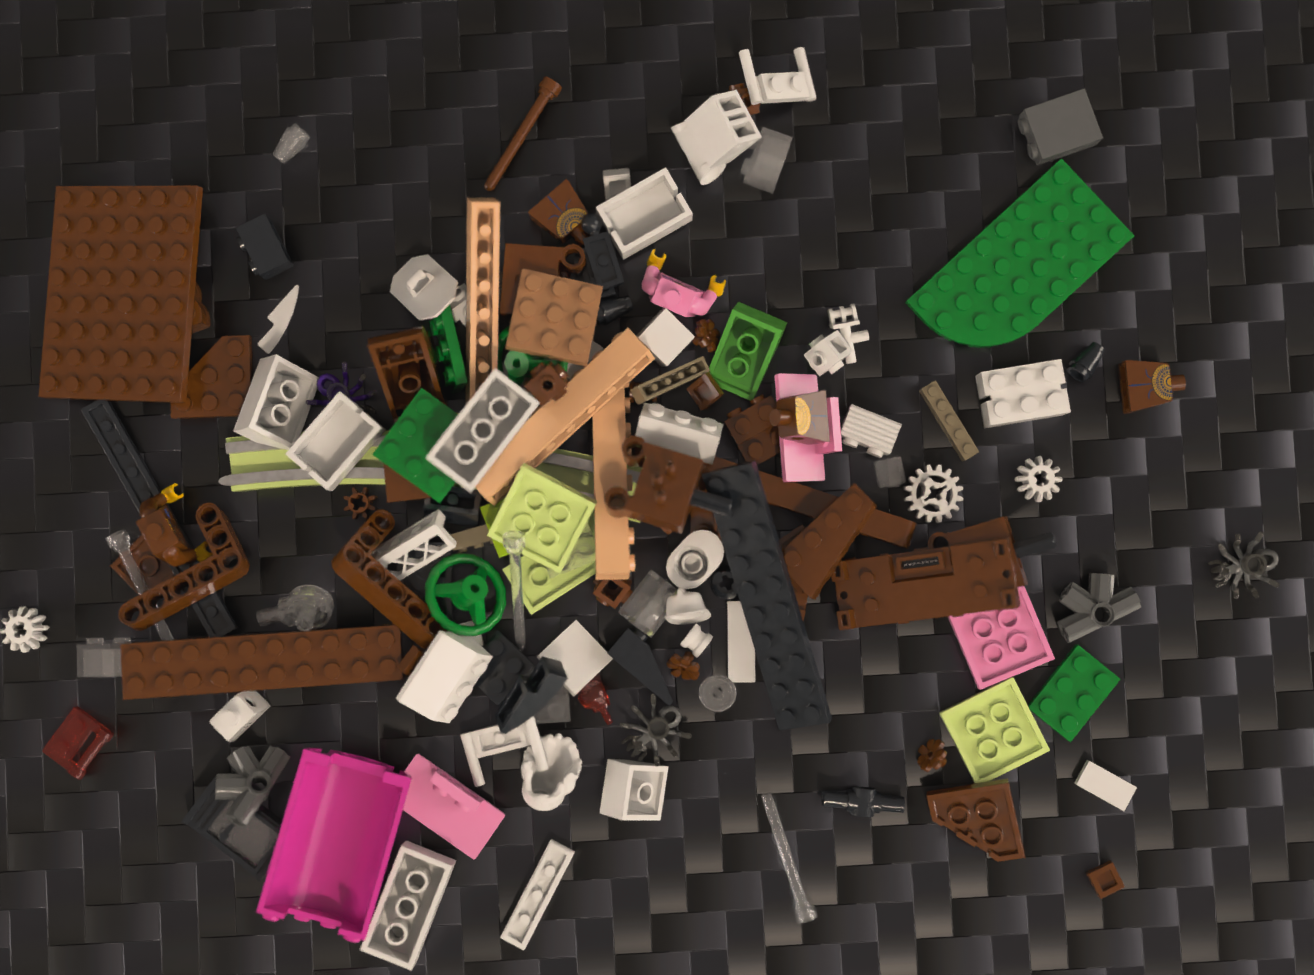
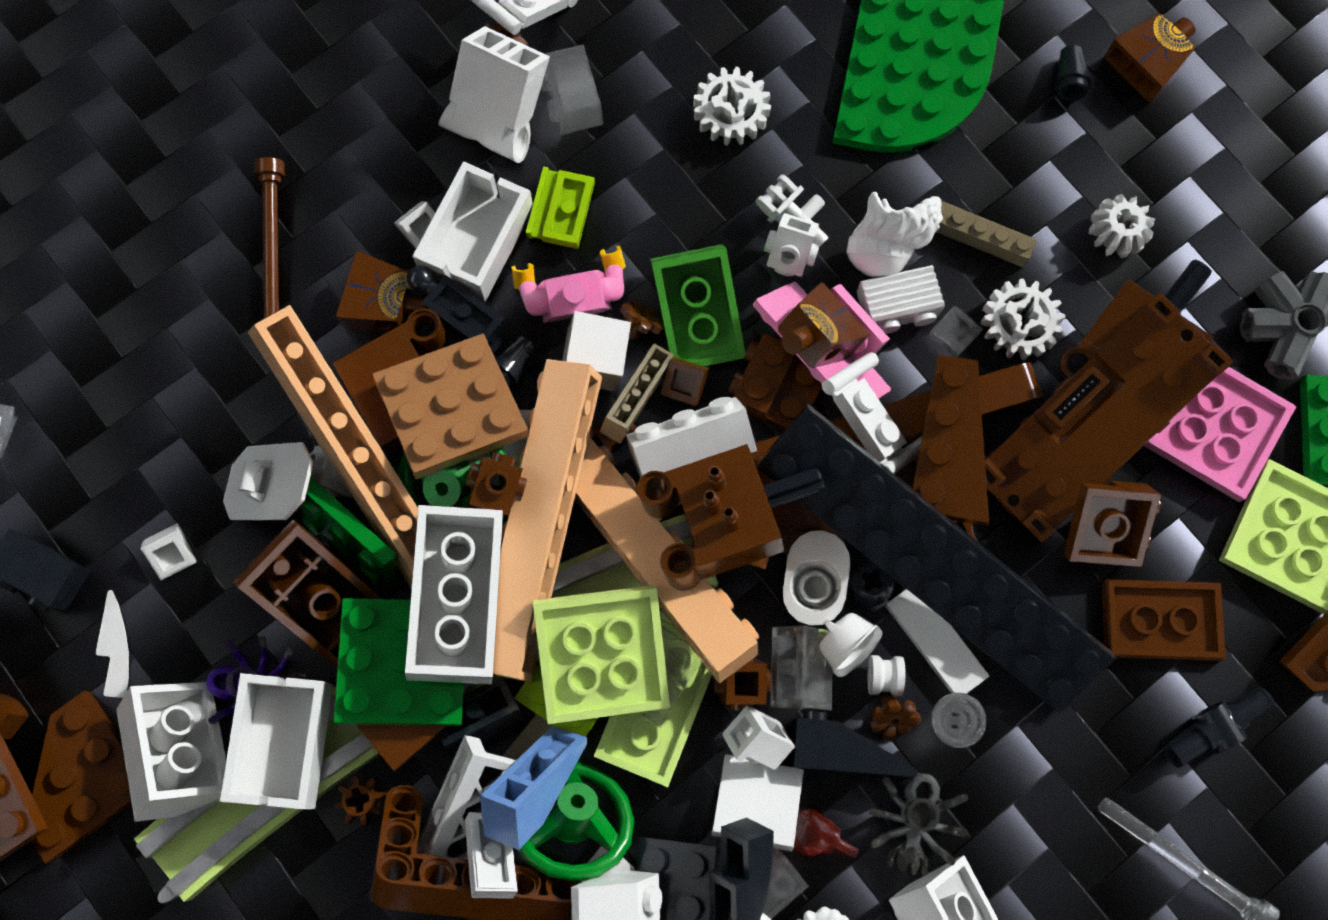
camera: 40 degrees left, 10 degrees down
clear piece [503,531,526,651] -> none
reddish brown plant [917,739,947,772] -> none
white piece [975,359,1071,428] -> none
none -> white slope [140,523,196,580]
none -> white plate [465,812,517,899]
none -> medium blue slope [480,725,587,850]
none -> lime plate [526,167,595,249]
none -> white gear [693,67,771,145]
none -> white brick [722,705,795,770]
none -> white plate [822,352,923,474]
none -> white hair [846,192,943,278]
none -> reddish brown plate [1063,481,1161,567]
none -> reddish brown tile [1101,579,1226,661]

